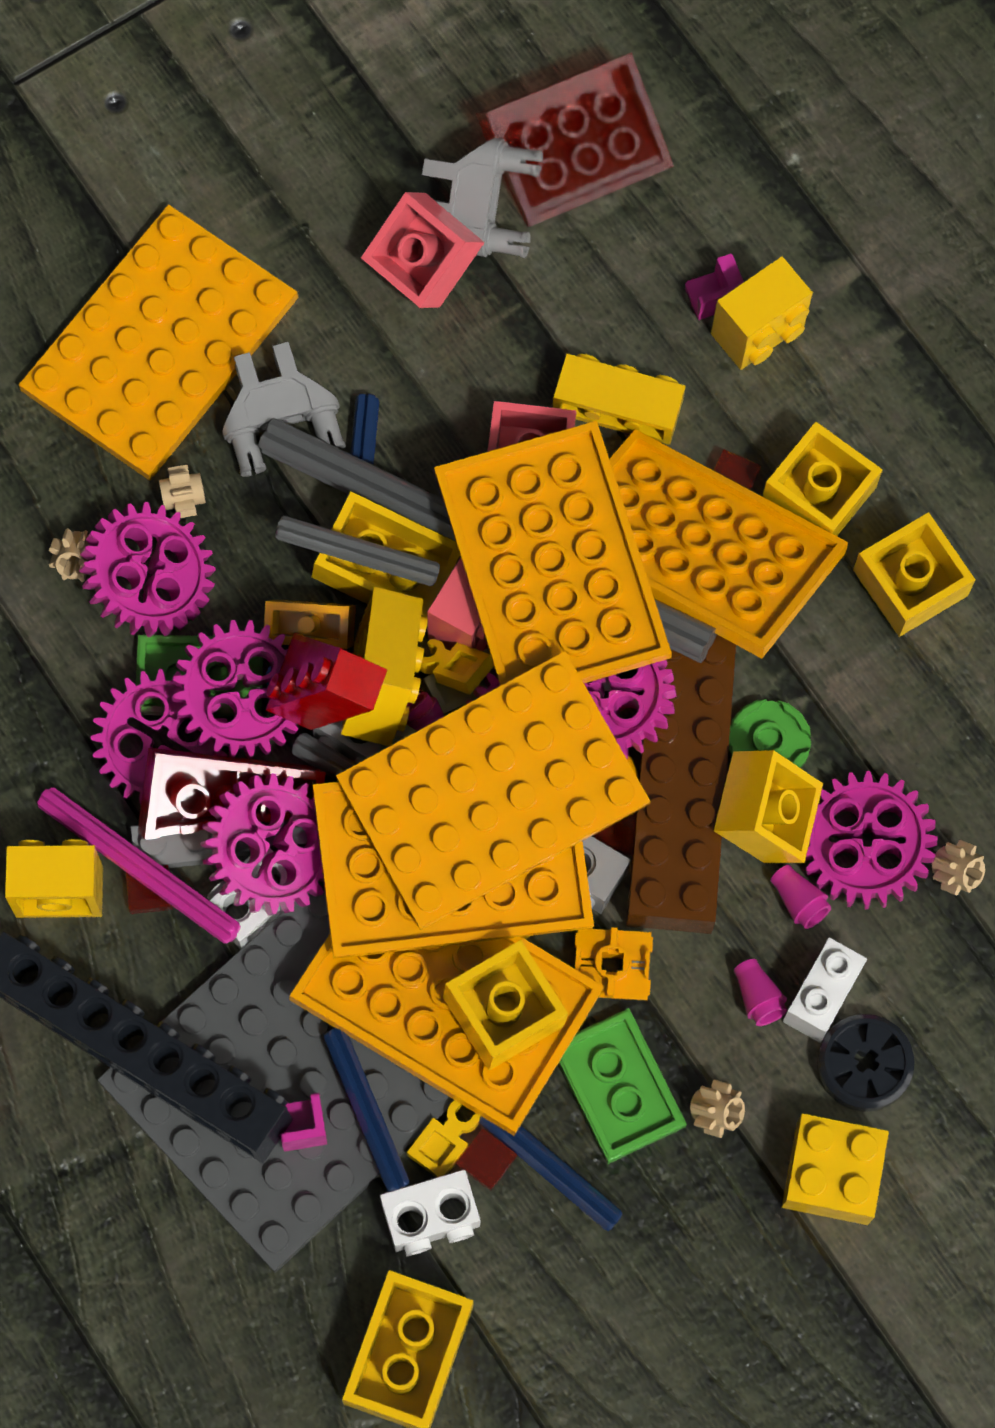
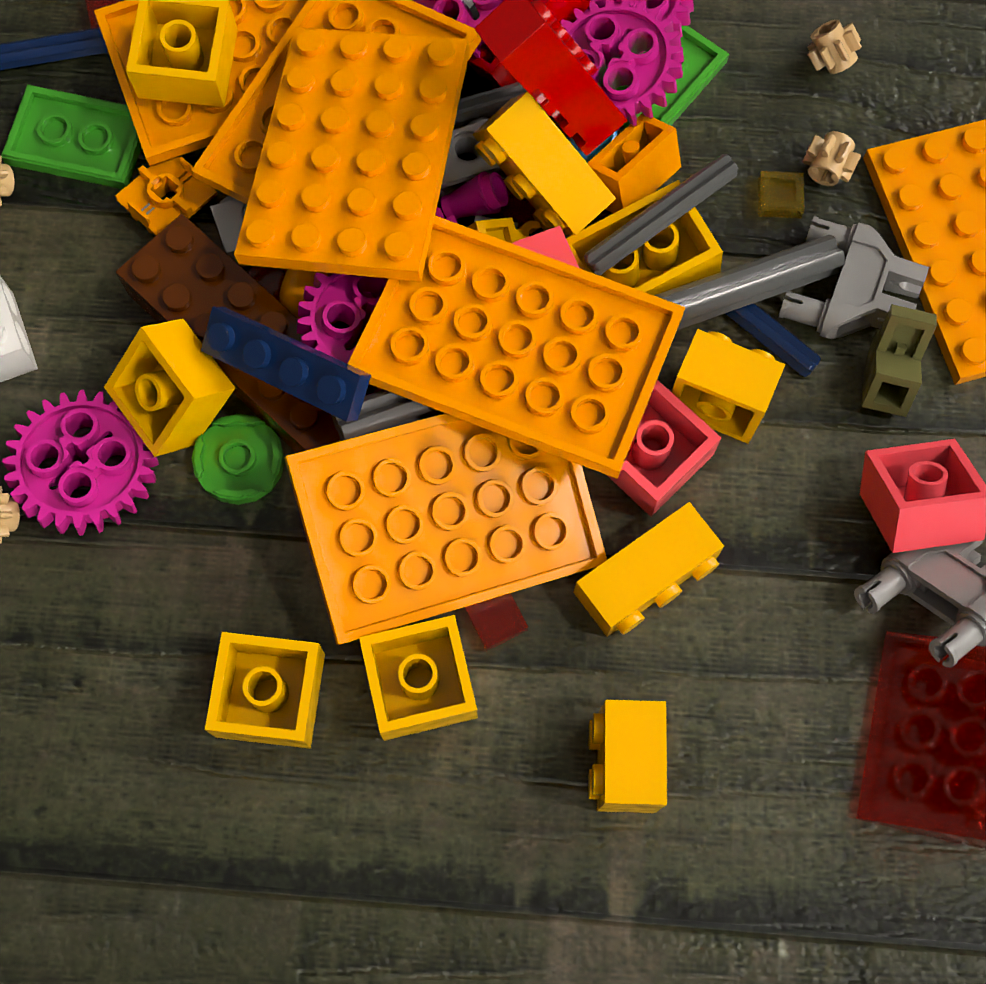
camera: 130 degrees right, 0 degrees up
dark pink gear [79,502,216,637] -> none
dark pink panel [685,254,744,320] -> none
dark pink cone [734,959,787,1026] -> none
dark pink cone [770,865,831,929] -> none
none -> dark blue plate [201,307,371,422]
none -> yellow brick [672,329,785,444]
none -> clear yellow tile [758,171,804,218]
none -> olive brick [862,304,937,417]

